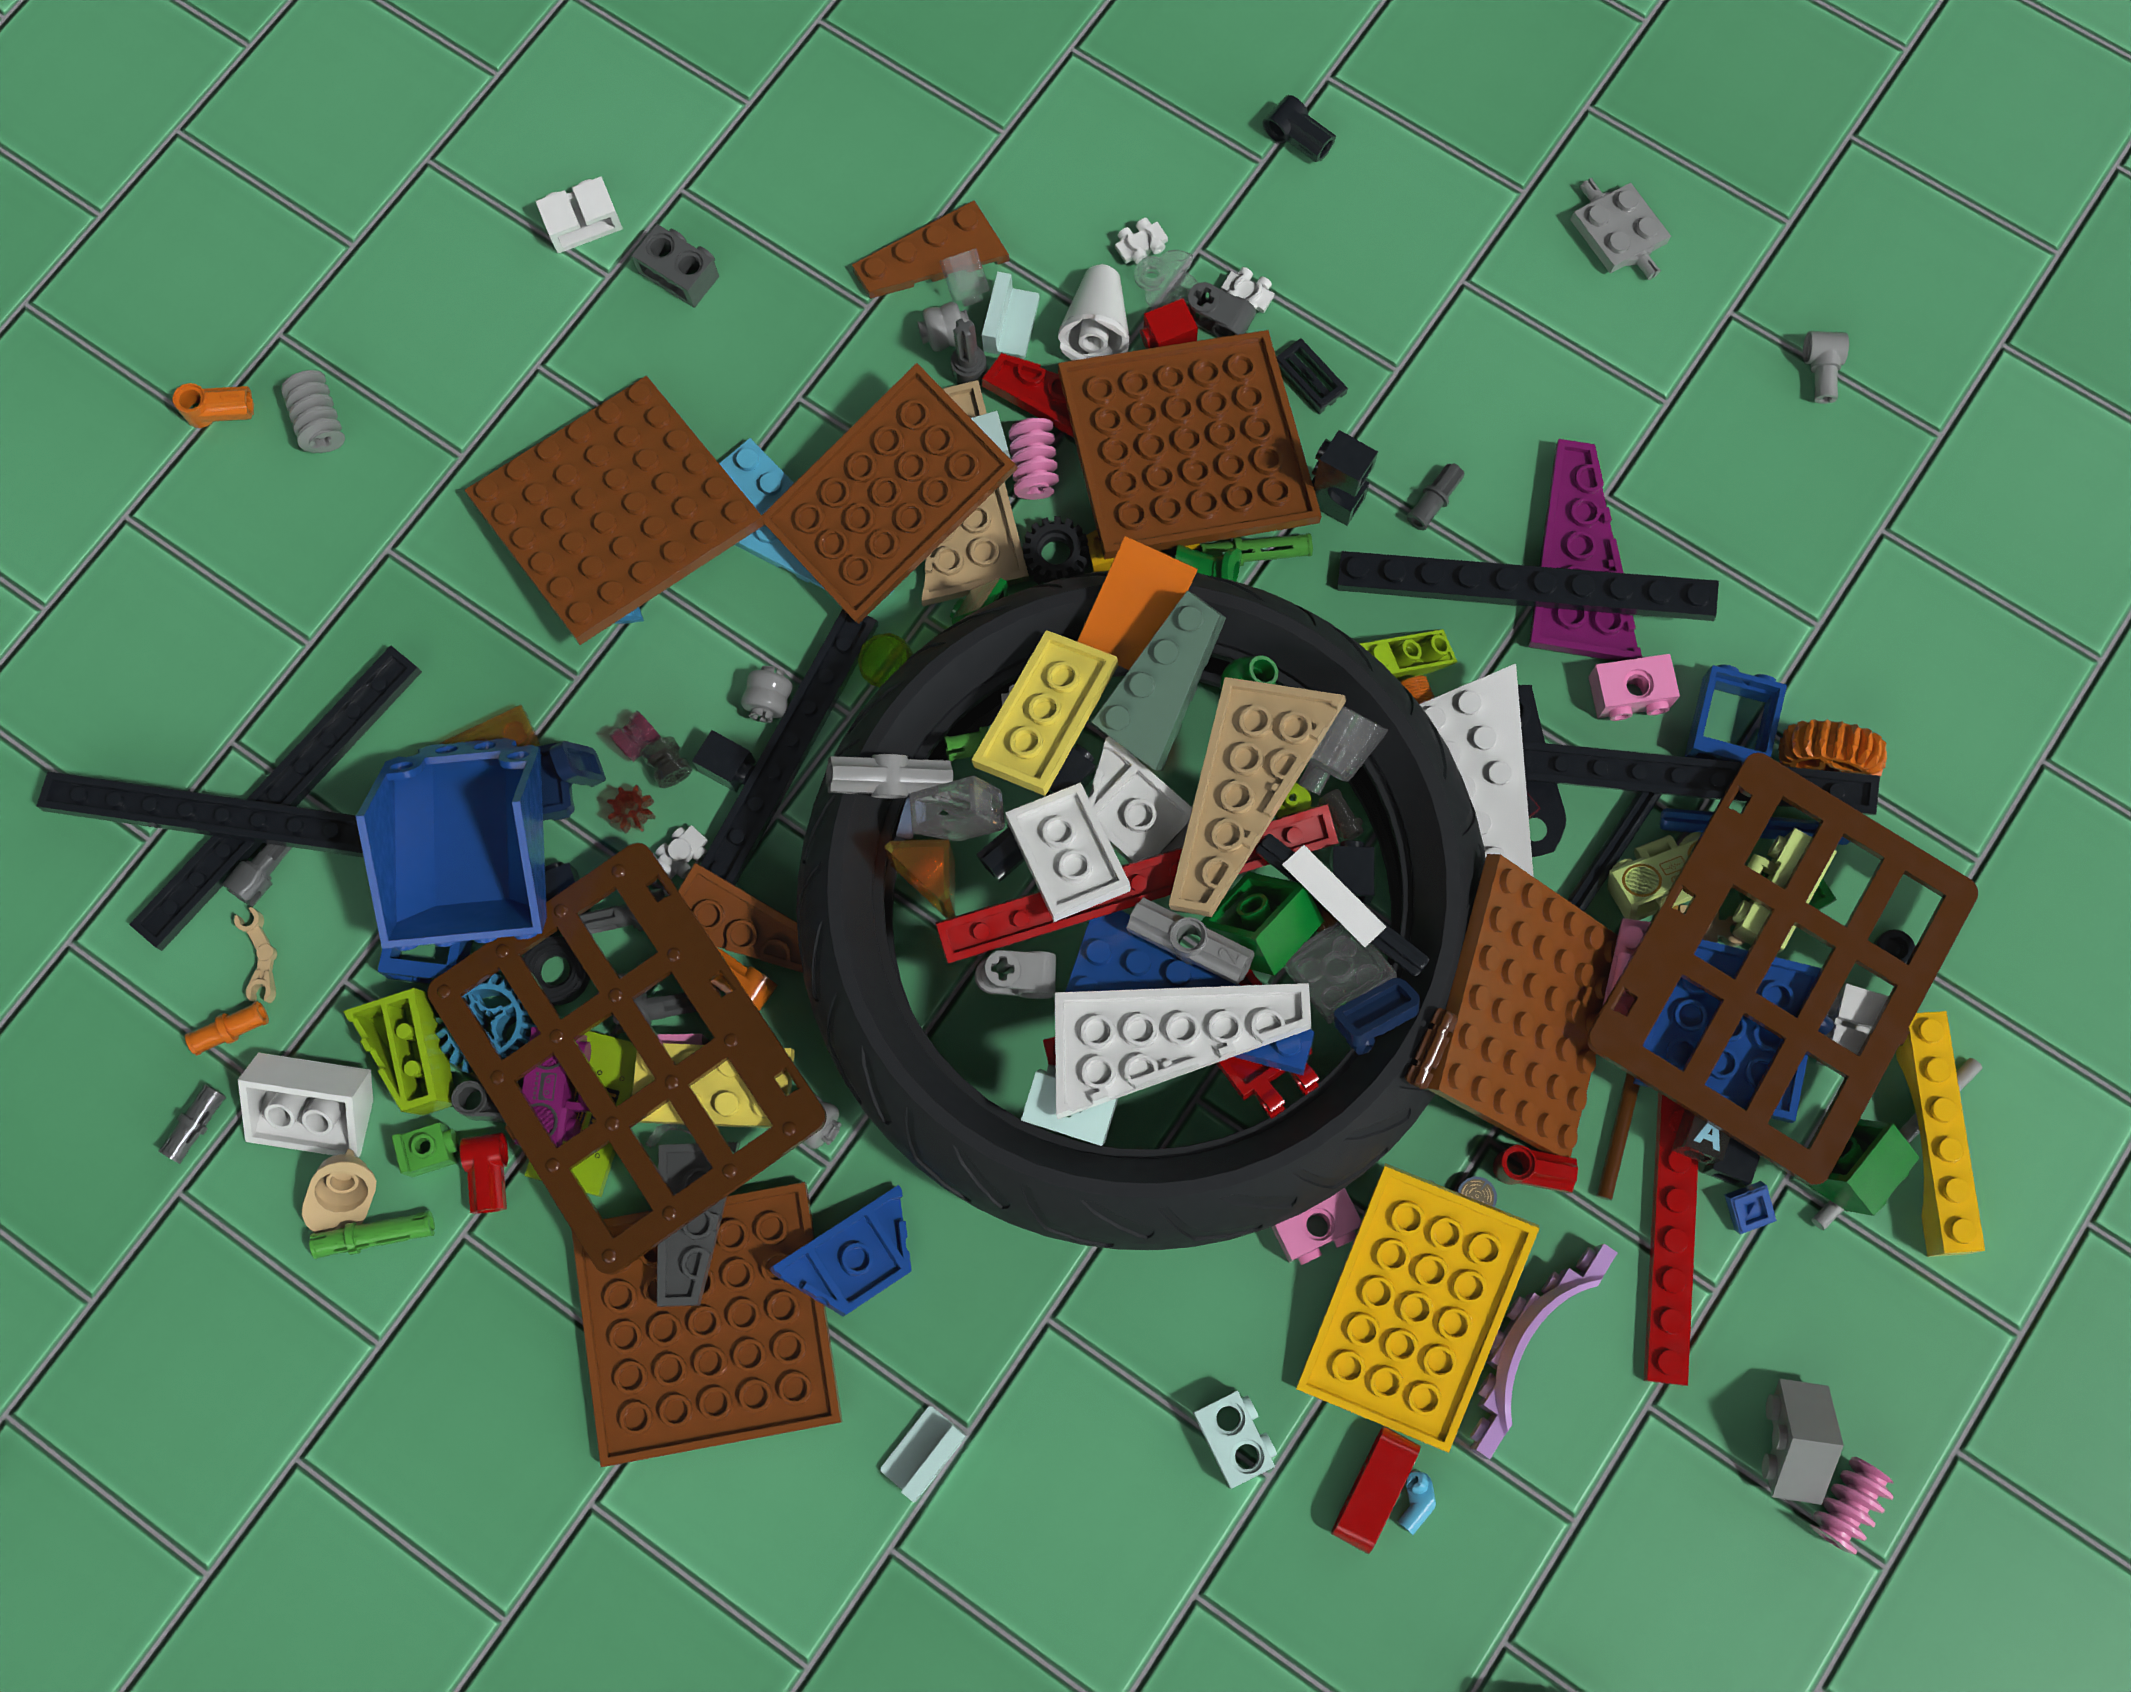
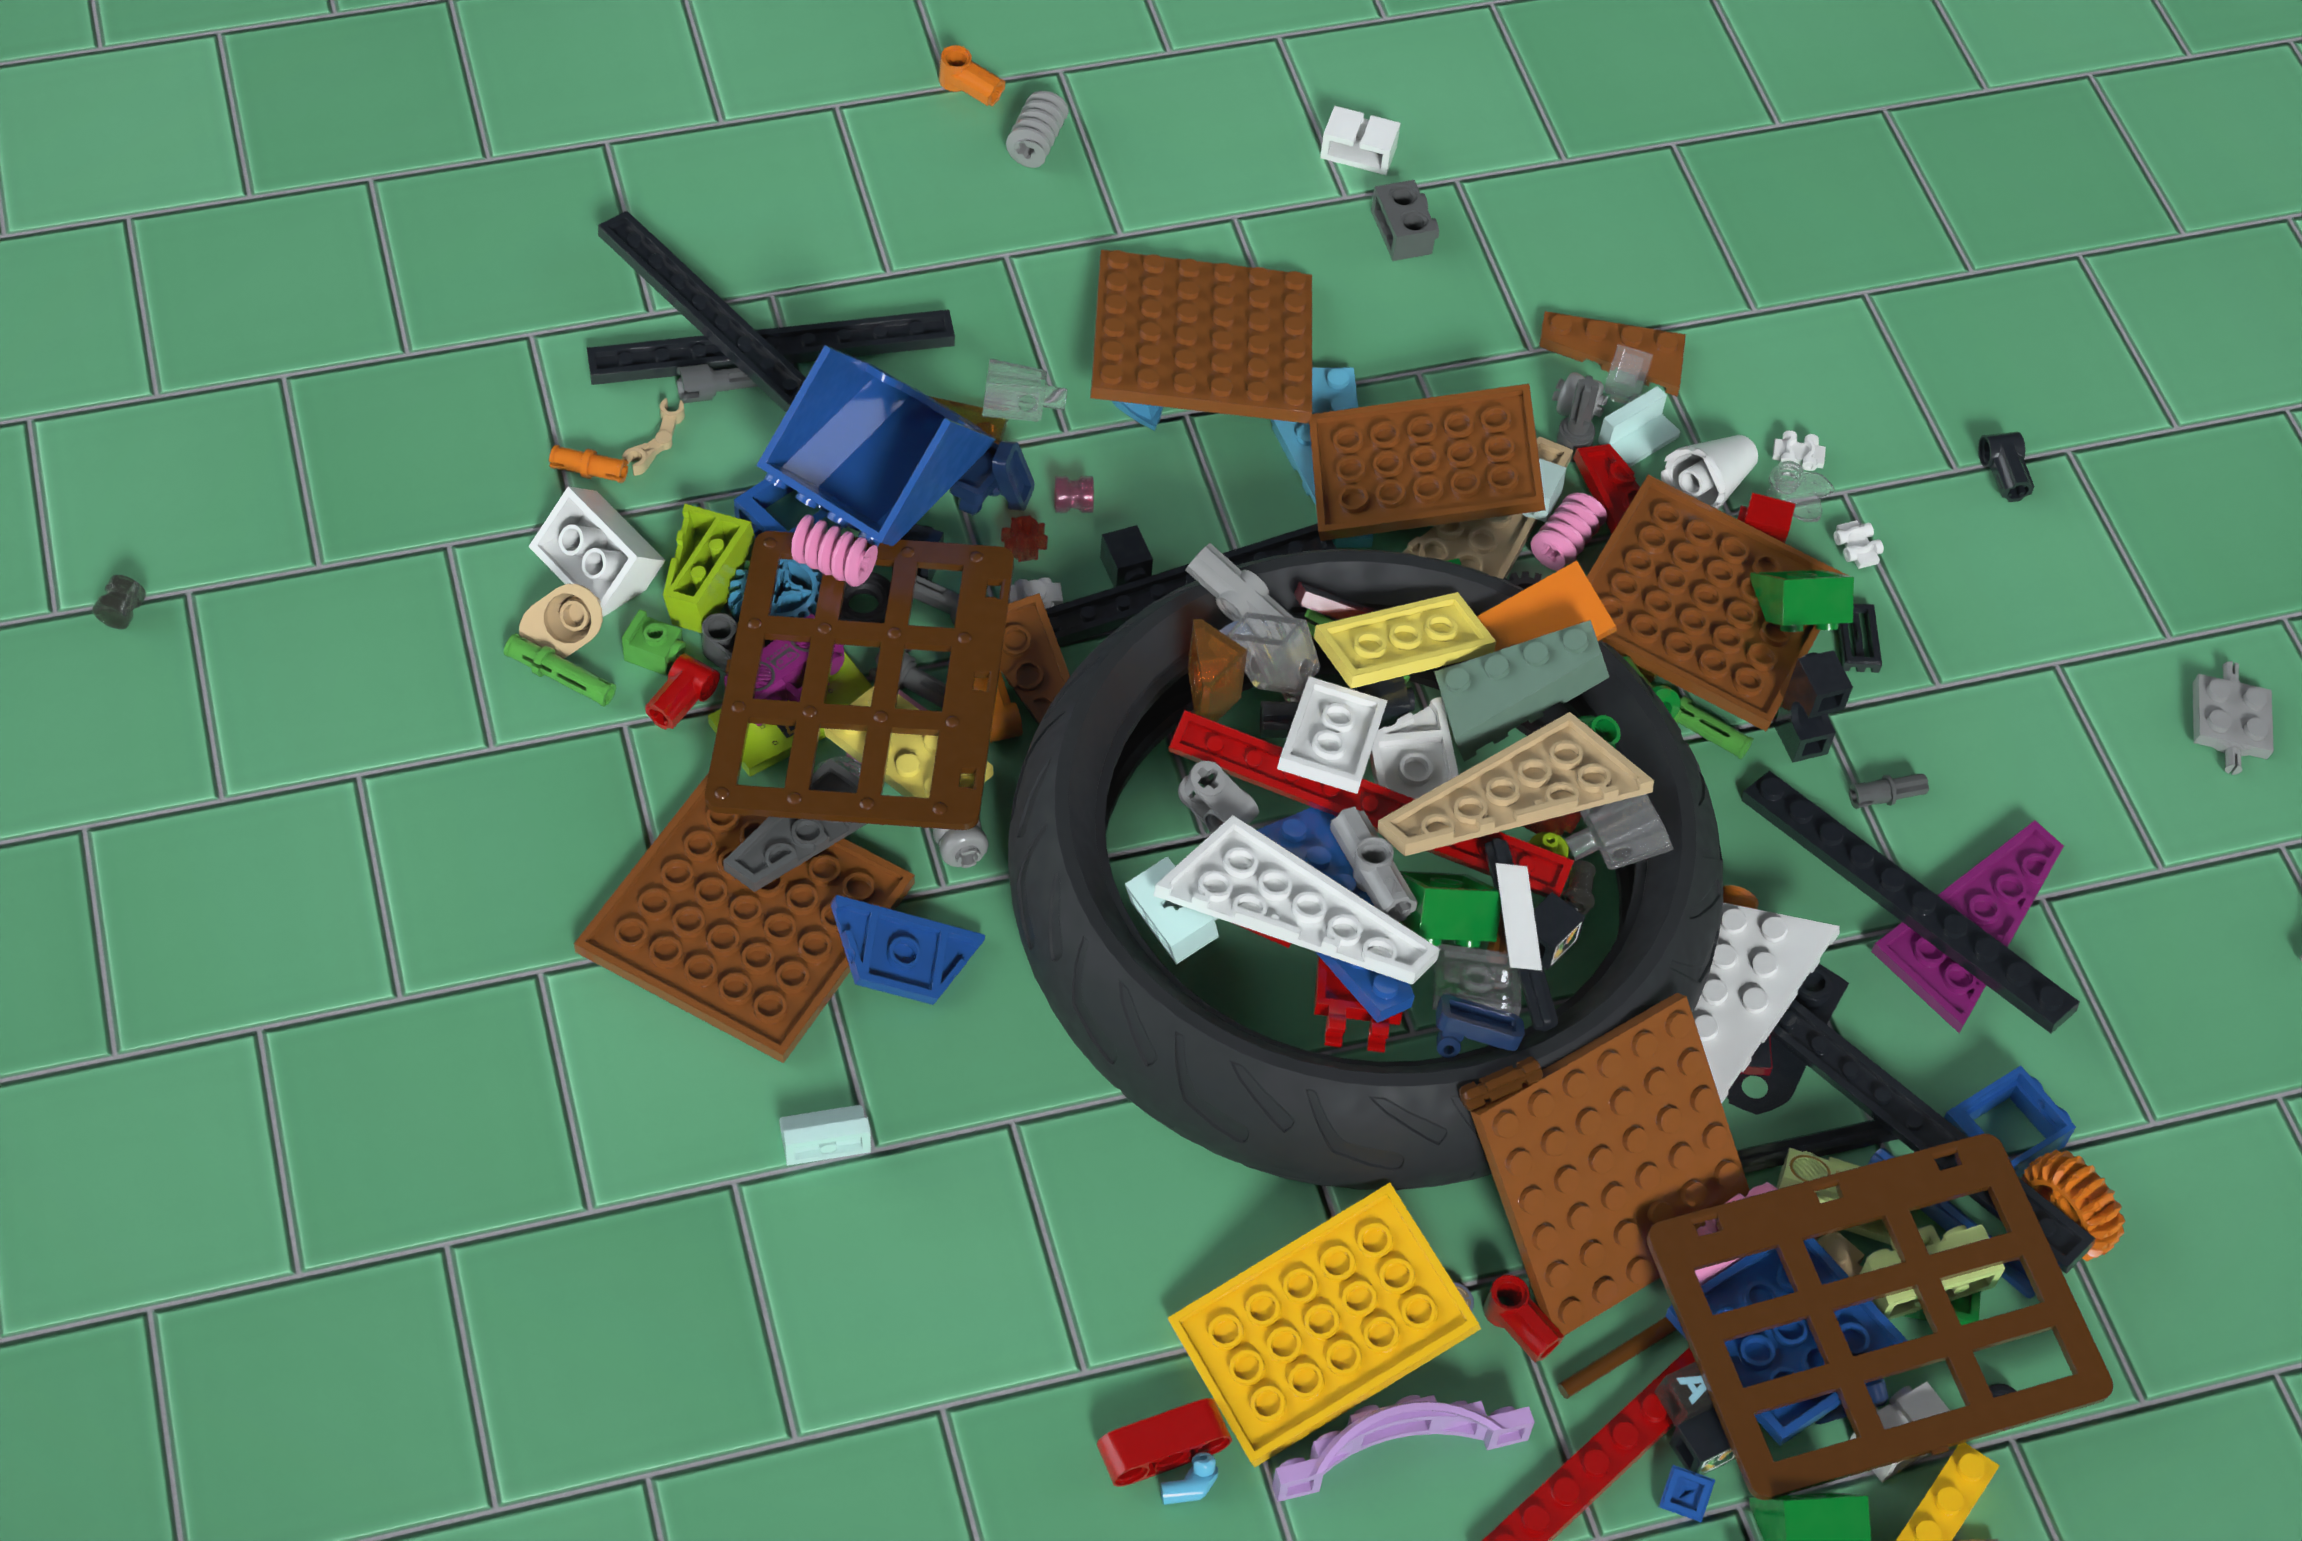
camera: 30 degrees right, 20 degrees down
dark grey pin [158,1084,226,1164] -> none
clear smoke wheel [641,736,692,788] -> none
light grey piece [741,666,792,723] -> none
dark grey piece [1187,282,1257,338] -> none
light aqua brick [1193,1391,1277,1489] -> none
bright pink brick [1272,1188,1361,1265] -> none
lime slope [1360,629,1457,682] -> none
bright pink brick [1588,654,1680,721] -> none
none -> bright pink piece [791,514,878,587]
none -> clear torso [982,359,1067,422]
none -> tile [1294,582,1374,620]
none -> green slope [1750,569,1854,632]

